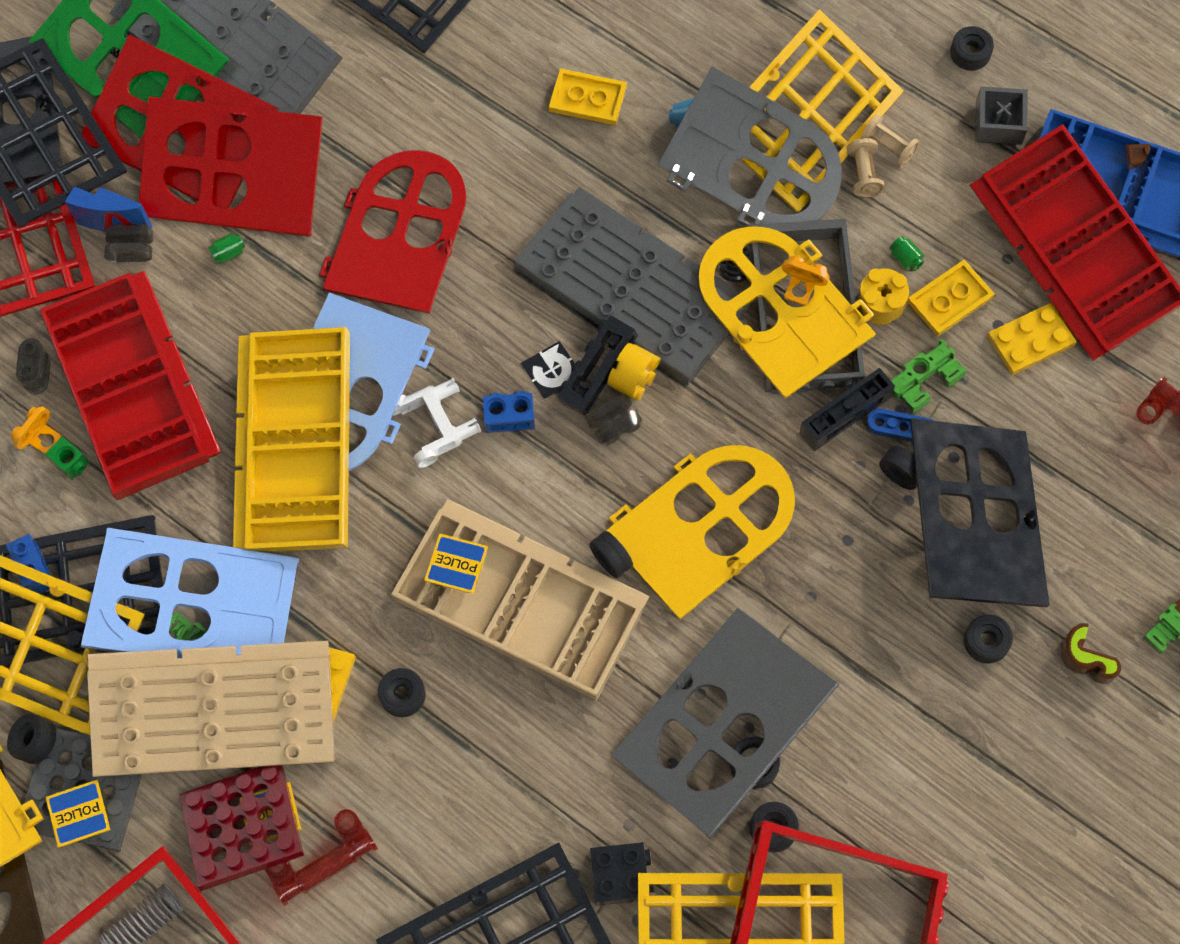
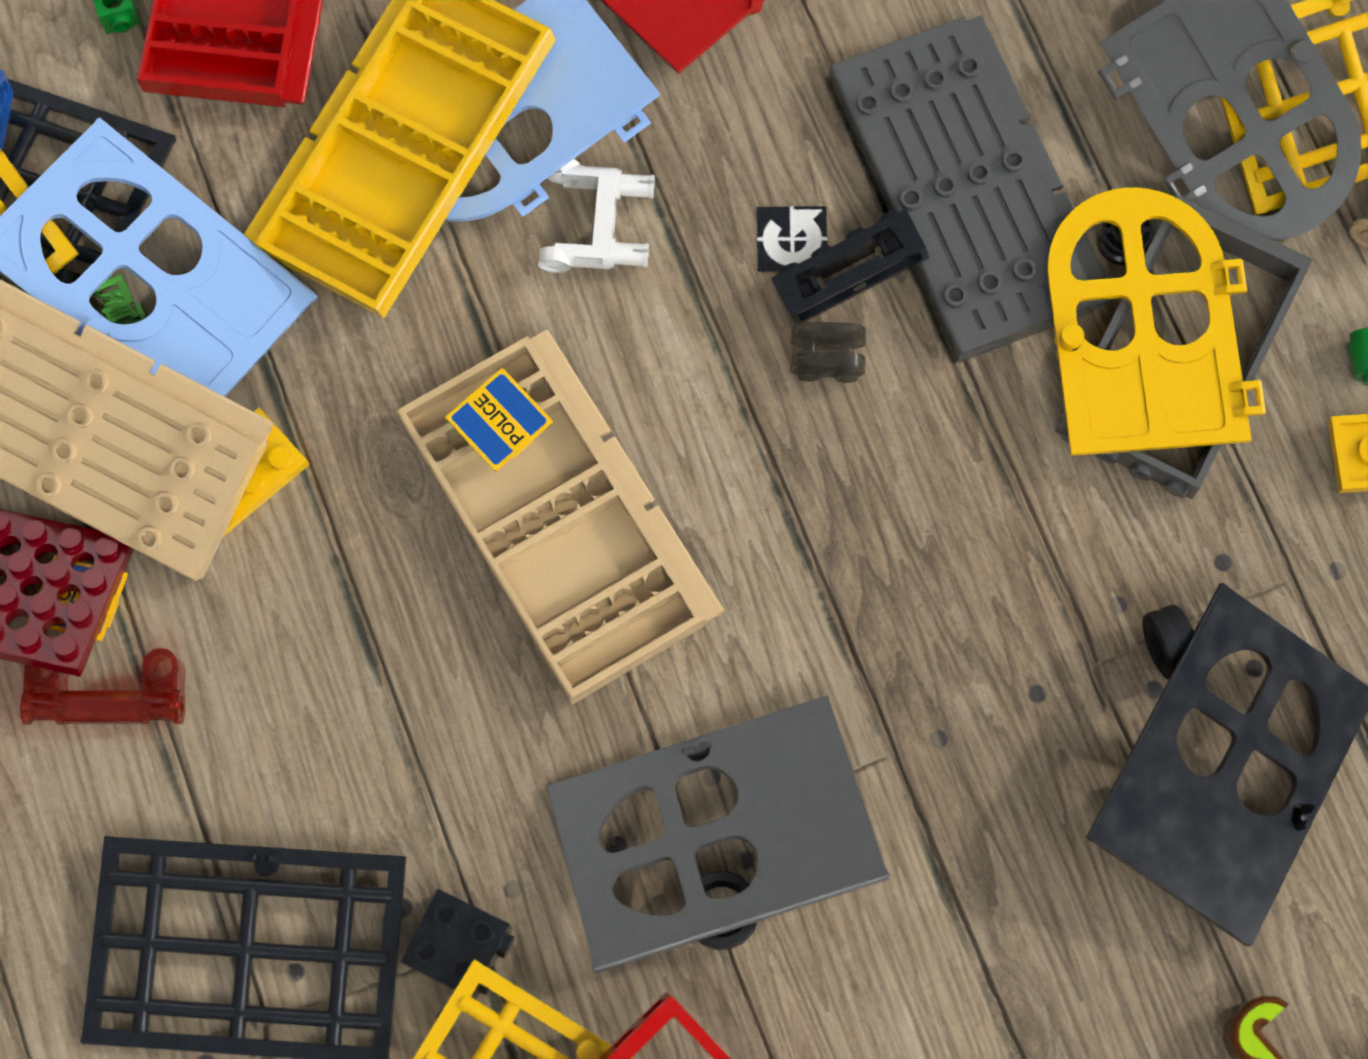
camera: 30 degrees right, 5 degrees up
black tyre [378,668,426,717] -> none
blue brick [483,391,535,433] -> none
black tyre [589,531,633,578] -> none
yellow door [606,445,795,620] -> none
yellow brick [607,343,661,402] -> none
black tyre [750,802,799,852] -> none
light orange bracket [781,256,830,306] -> none
black brick [799,368,895,452] -> none
yellow brick [857,269,909,325] -> none
blue plate [866,408,935,442] -> none
bright green piece [891,339,966,414] -> none
black tyre [964,614,1013,664] -> none

